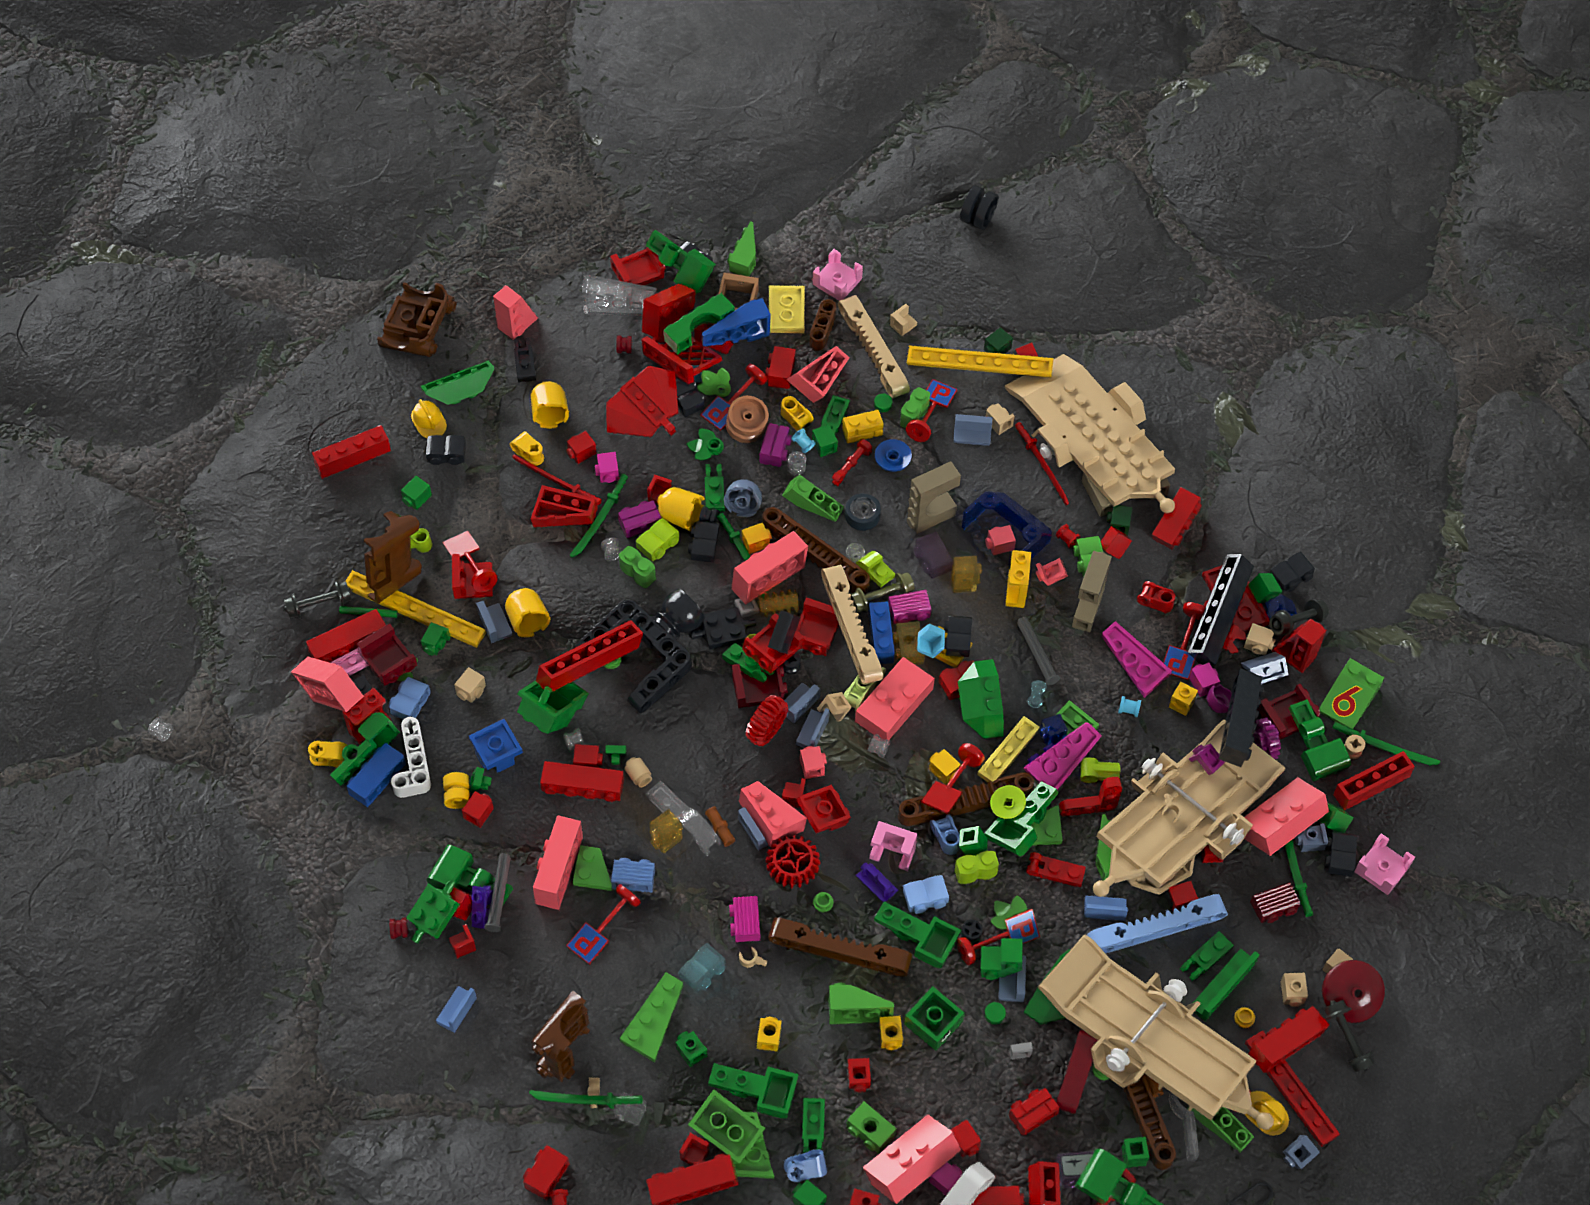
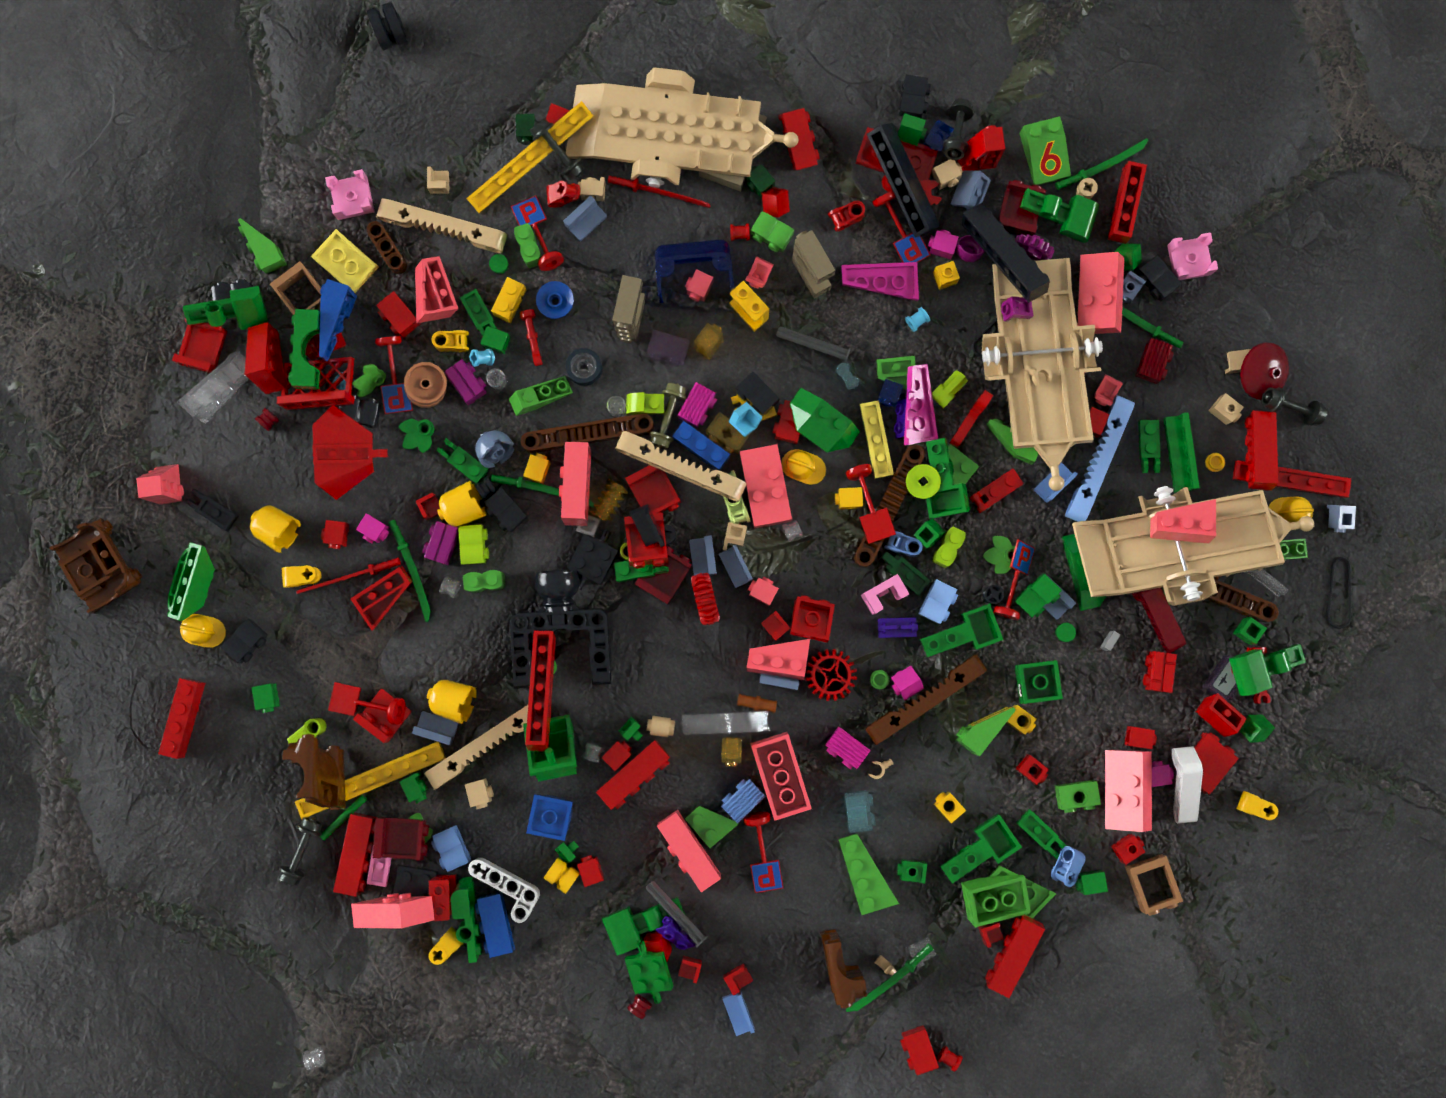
camera: 45 degrees left, 25 degrees up
none -> tan gear [424,705,528,790]
none -> pearl dark grey piece [530,118,584,180]
none -> red piece [546,180,581,208]
none -> red panel [723,963,753,996]
none -> coral brick [750,732,812,821]
none -> yellow piece [781,449,826,485]
none -> dark green hinge [881,551,931,596]
none -> dark pink brick [891,666,924,700]
none -> coral bracket [1094,374,1123,406]
none -> coral wedge [1150,499,1216,544]

